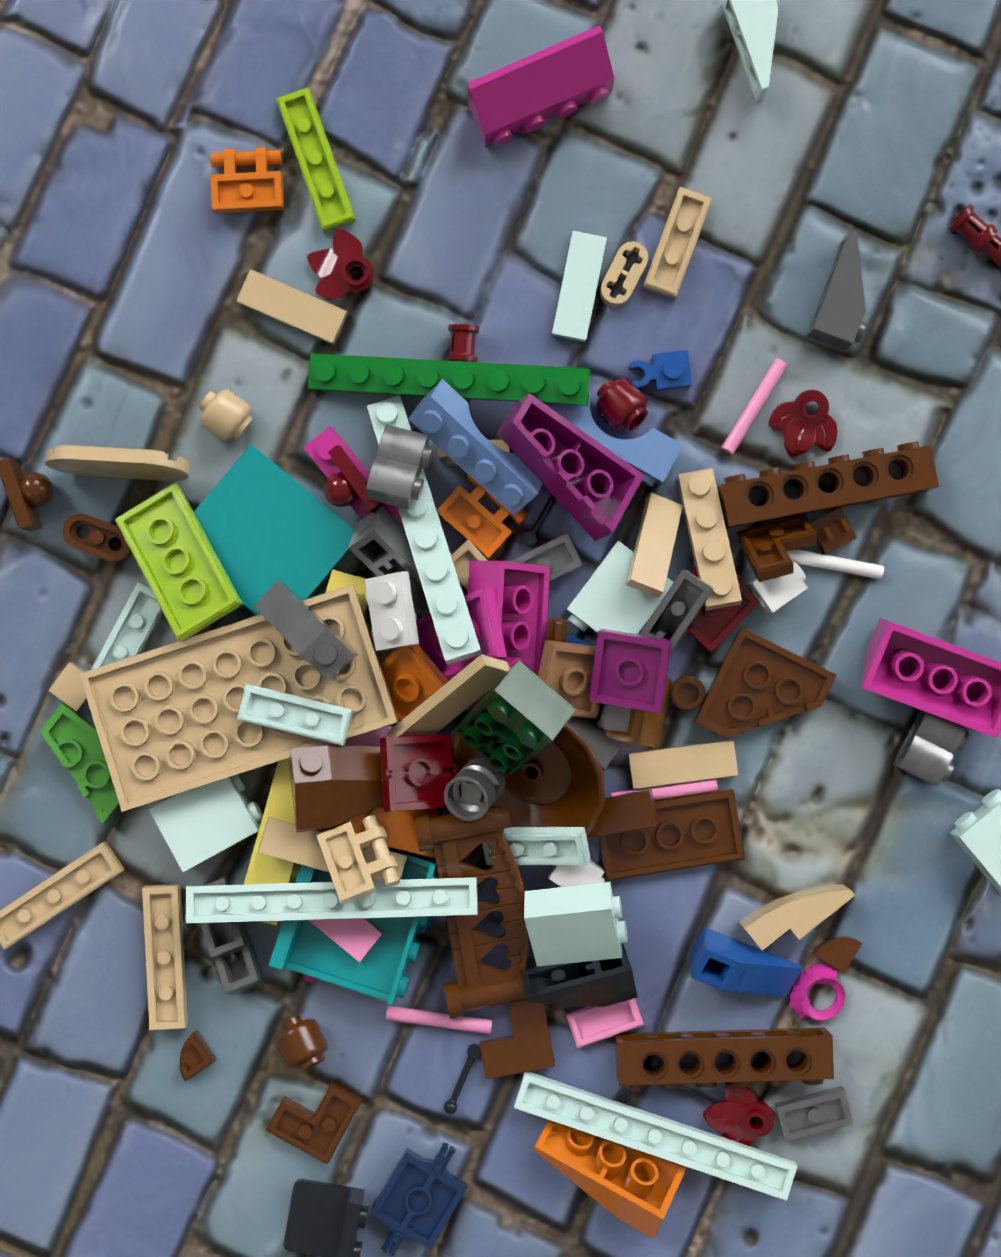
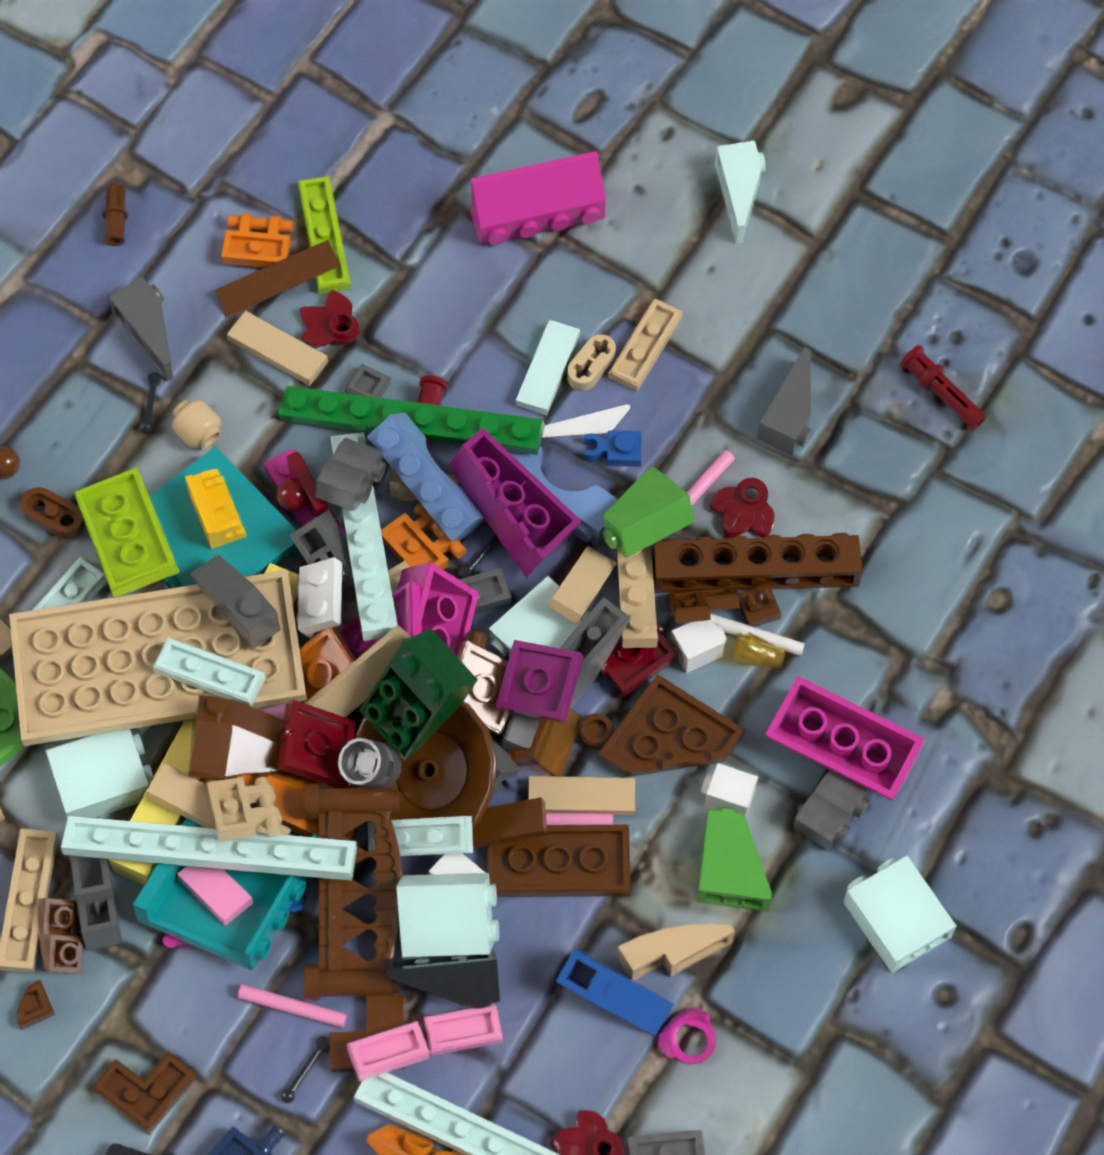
camera: 10 degrees right, 25 degrees down
tan tile [45,445,190,481] -> none
reddish brown head [275,1015,328,1073] -> none
dark red head [596,379,648,432] -> none
reddish brown brick [615,1027,834,1090] -> none
reddish brown tile [812,936,862,973] -> none
none -> reddish brown slope [38,898,83,973]
none -> reddish brown axle [102,183,128,246]
none -> dark grey slope [109,276,173,381]
none -> black hinge [140,372,161,434]
none -> yellow hinge [185,469,247,549]
none -> reddish brown sticker [215,240,340,317]
none -> dark grey tile [345,363,391,398]
none -> bright pink tile [347,1021,430,1081]
none -> white sticker [542,404,631,437]
none -> bright green slope [603,466,695,558]
none -> bright green slope [697,807,772,912]
none -> white brick [701,763,758,818]
none -> clear yellow cone [732,632,785,669]

